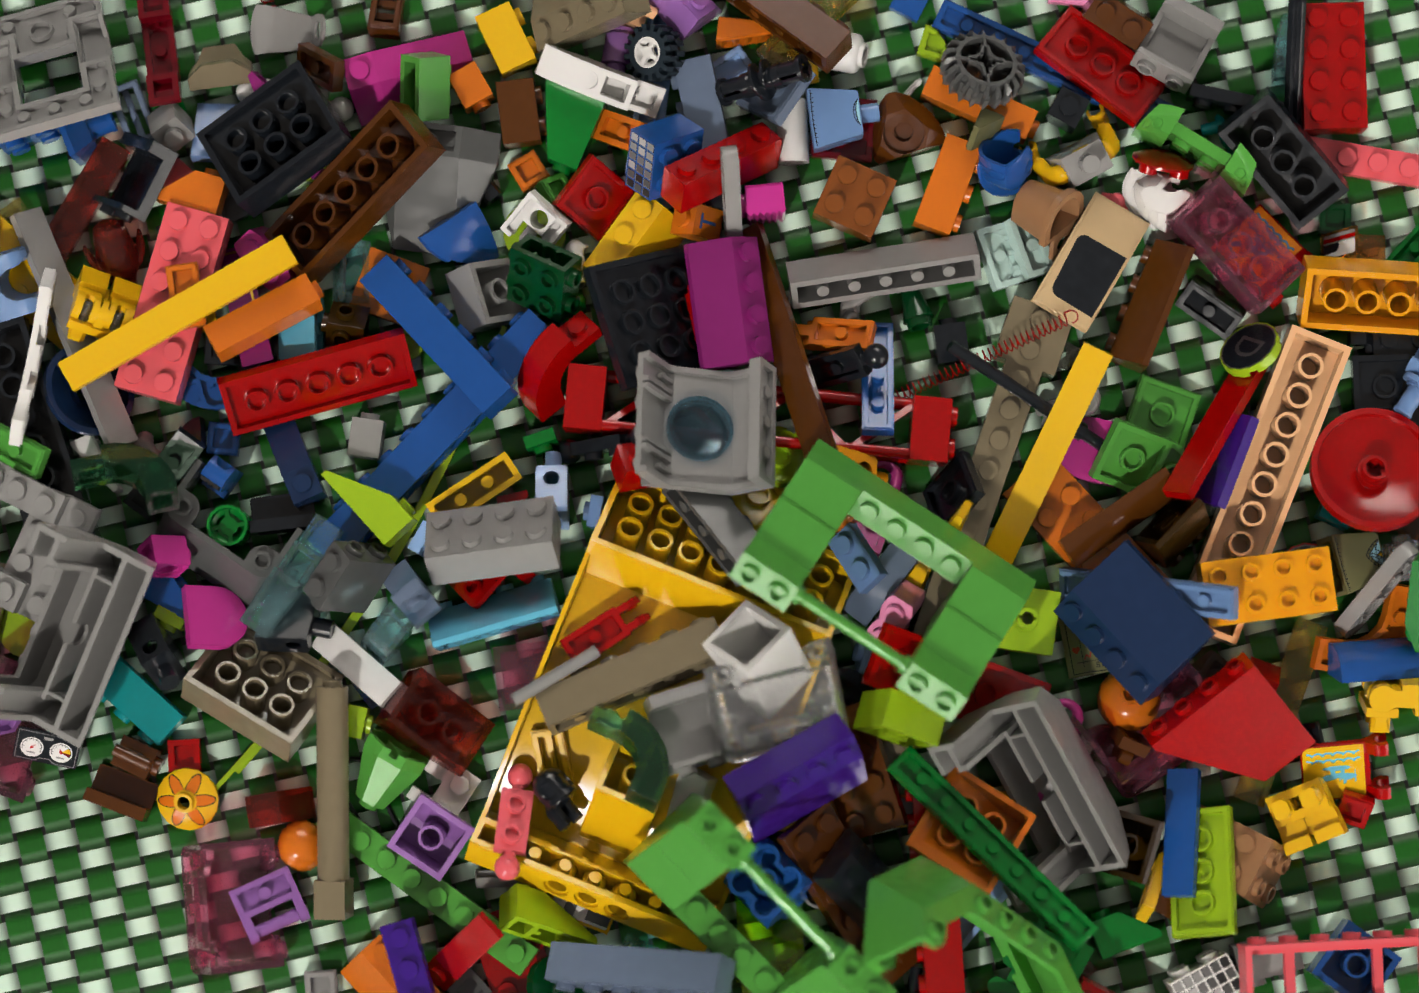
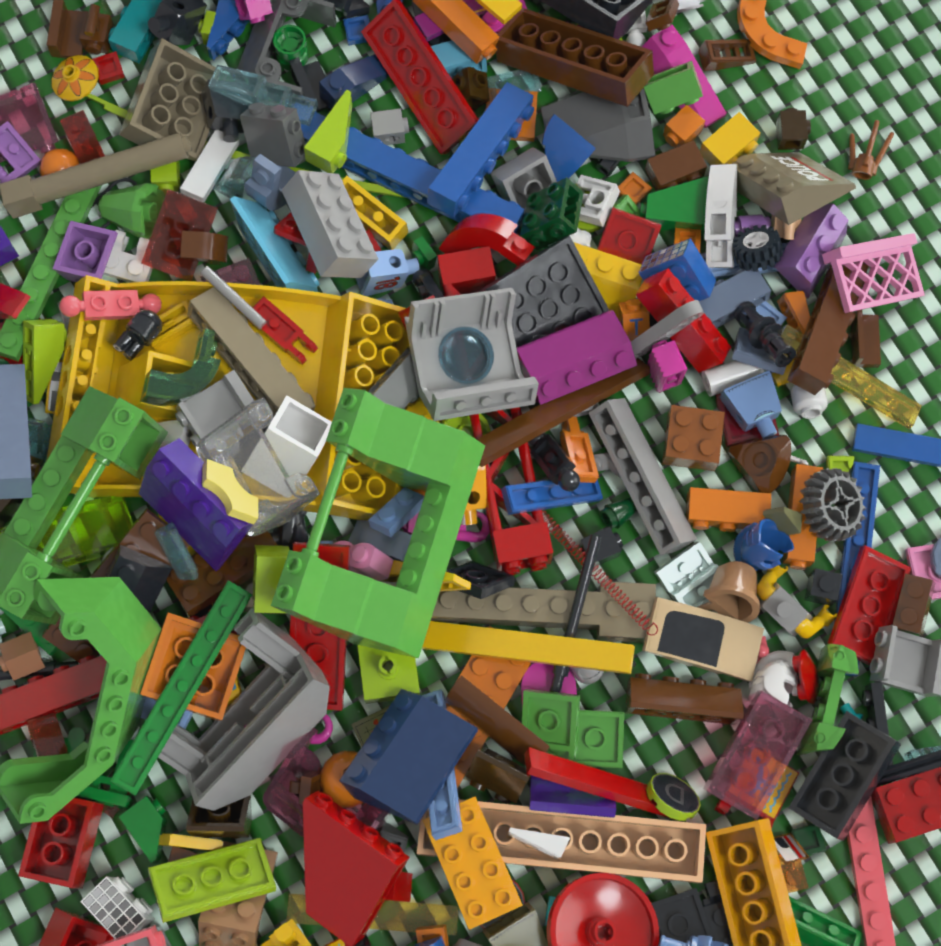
camera: 70 degrees right, 10 degrees down
dark pink tile [181,585,248,650] -> none
blue leg [199,455,244,500] -> none
blue piece [723,836,813,929] -> none
blue tile [1162,768,1202,898] -> none
black slope [1174,274,1247,340] -> none
none -> clear light blue slope [155,523,199,580]
none -> reddish brown brick [180,231,228,265]
none -> light yellow tile [202,459,258,525]
none -> white slope [508,828,570,859]

